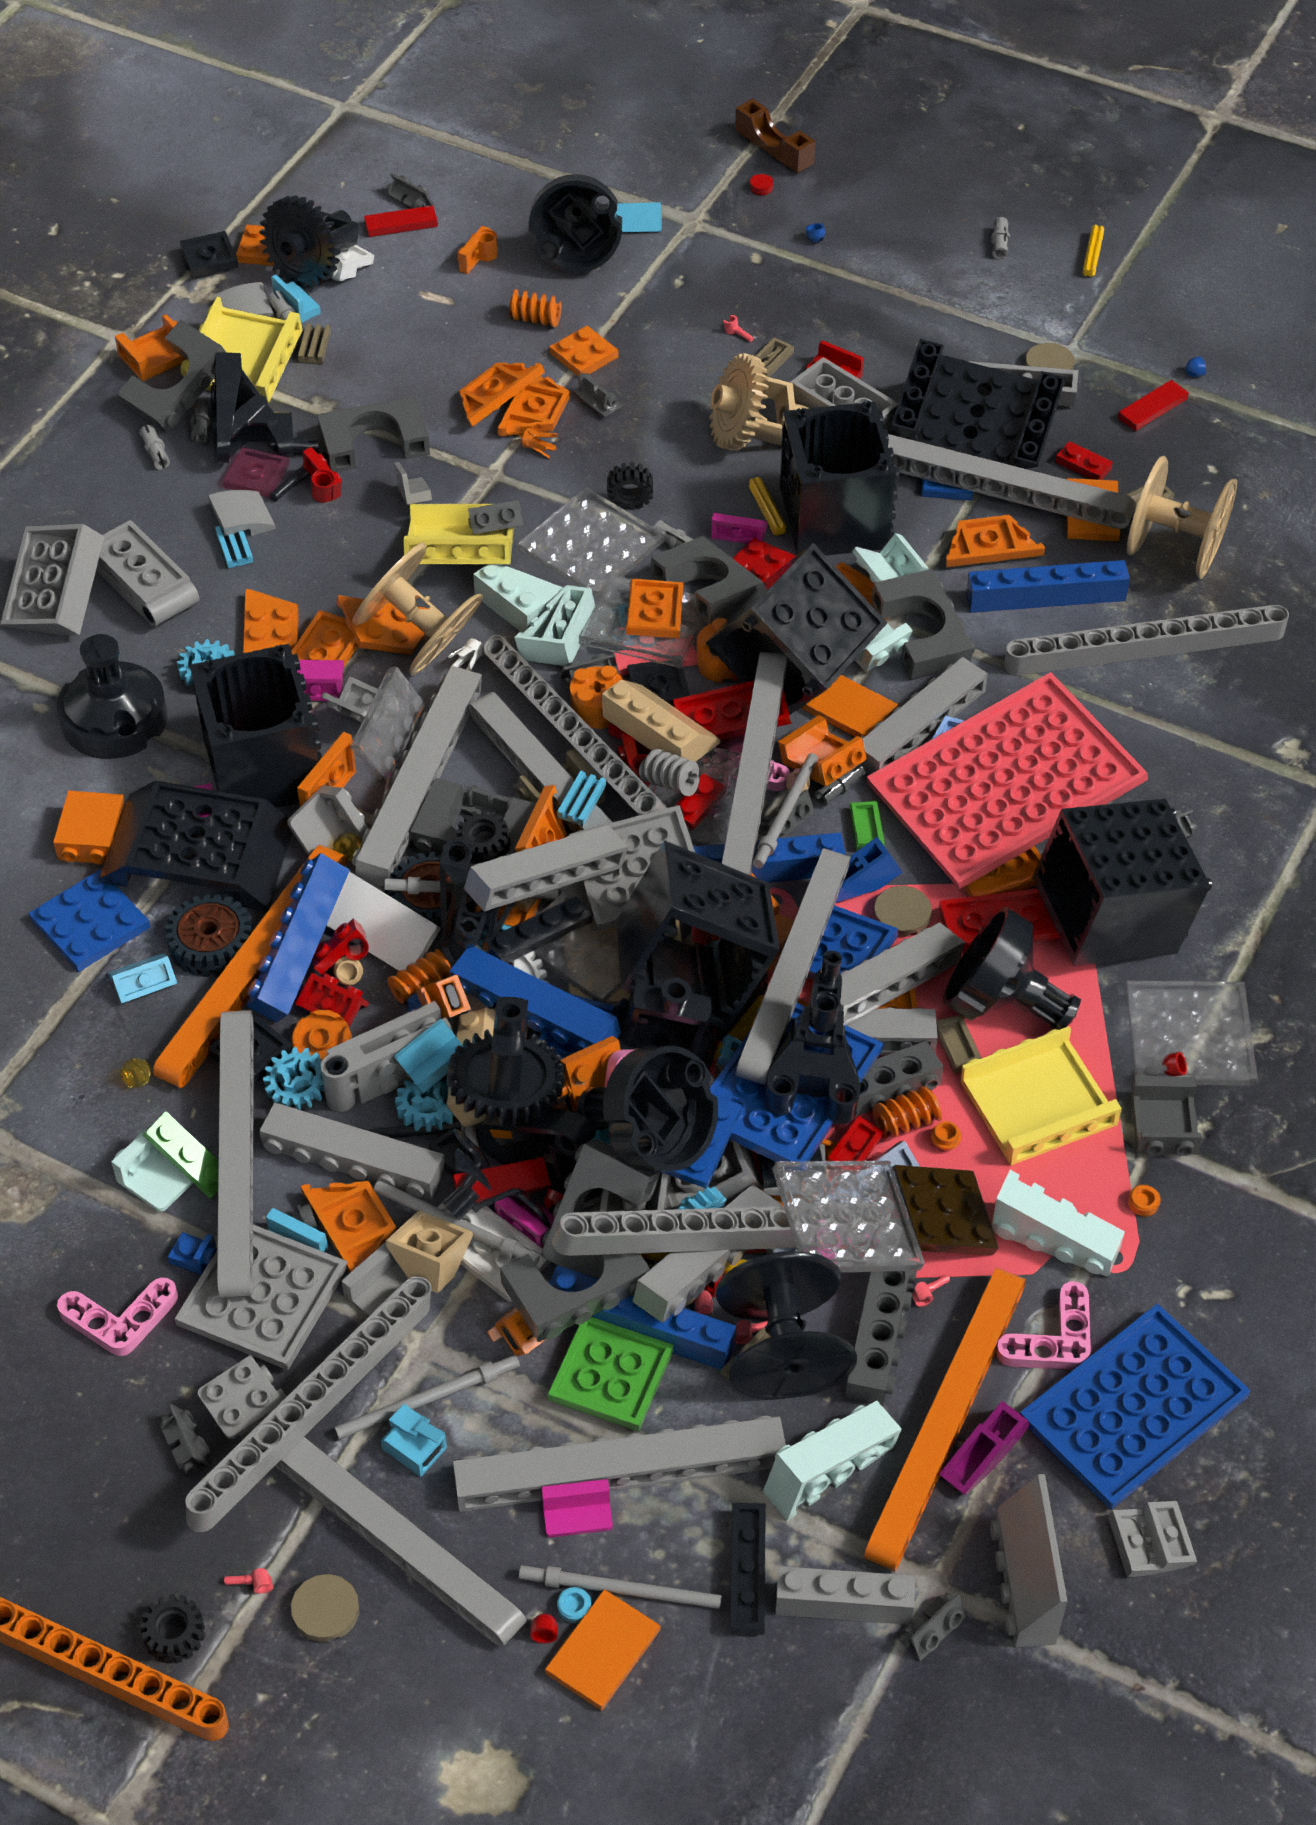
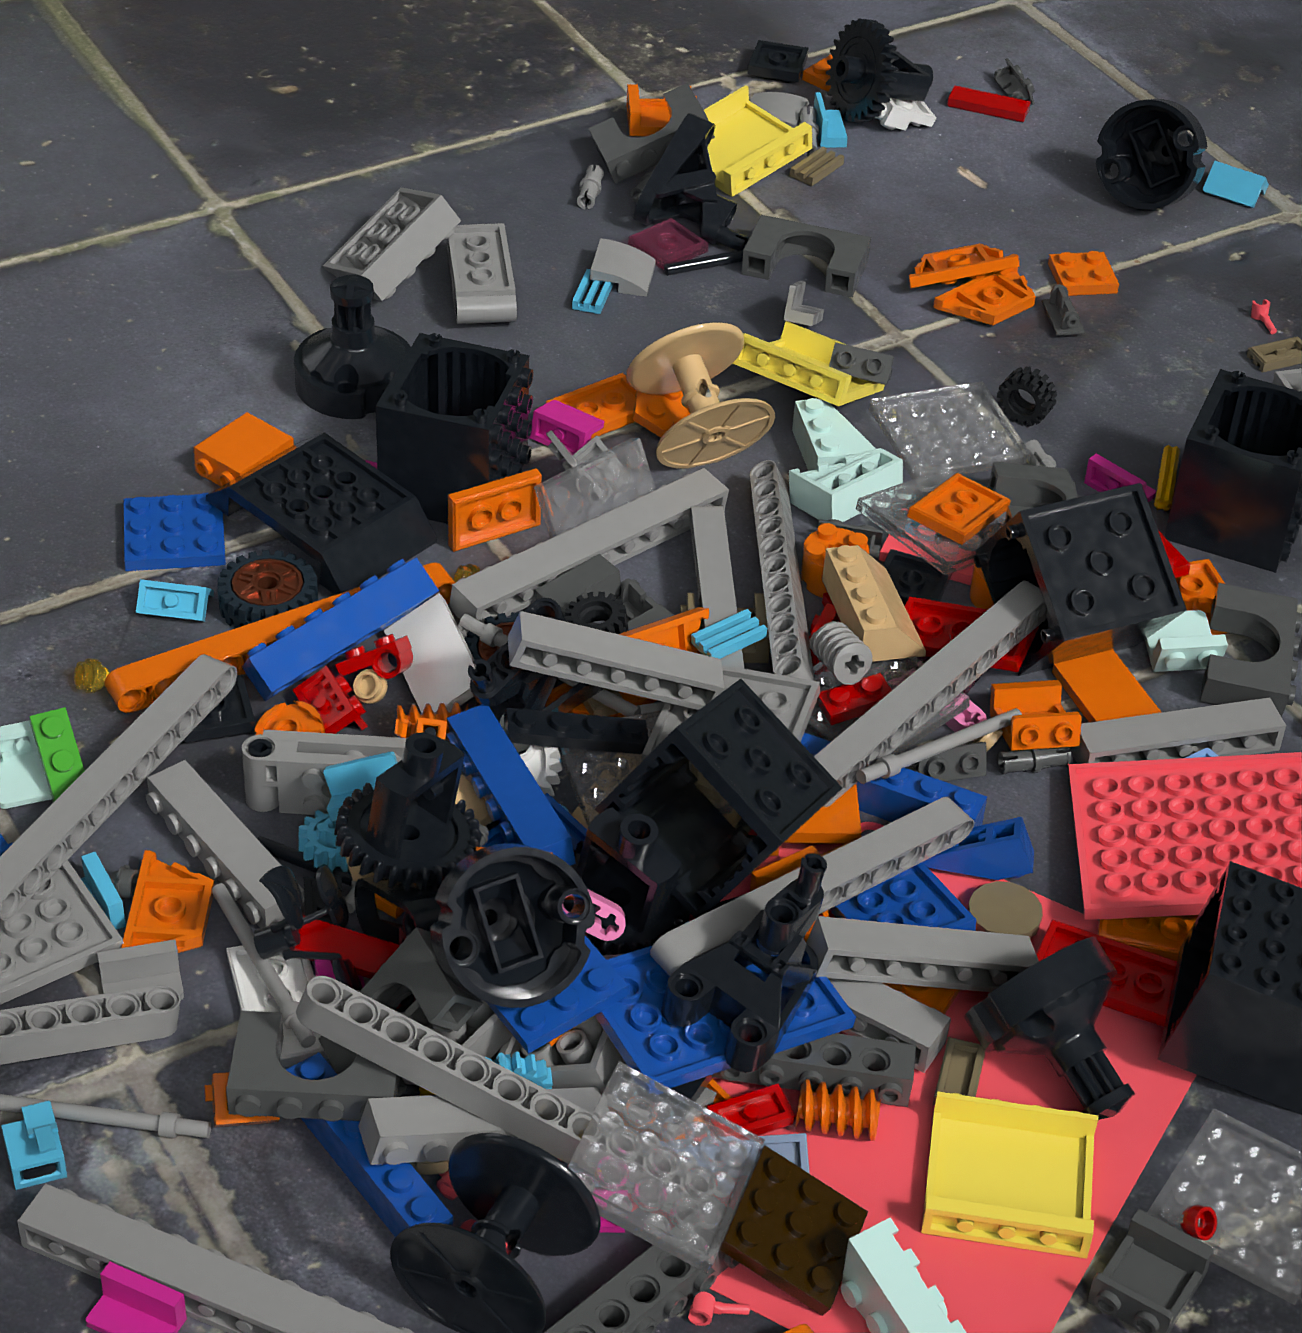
camera: 30 degrees right, 10 degrees down
orange wing [243,589,299,653] -> none
medium azure gear [263,1047,325,1110] -> none
light grey bracket [287,785,369,856] -> none
red plate [303,447,342,503] -> none
tan slope [386,1210,473,1293] -> none
white piece [447,638,485,671] -> none
orange plate [457,226,498,274] -> none
orange piece [509,289,562,327] -> none
orange piece [519,428,558,459] -> none
bright green plate [548,1317,674,1432] -> none
tan piece [709,353,809,450] -> none
bright green tile [849,801,885,852] -> none
light aqua bracket [852,533,929,583] -> none
orange plate [931,1121,962,1151] -> none

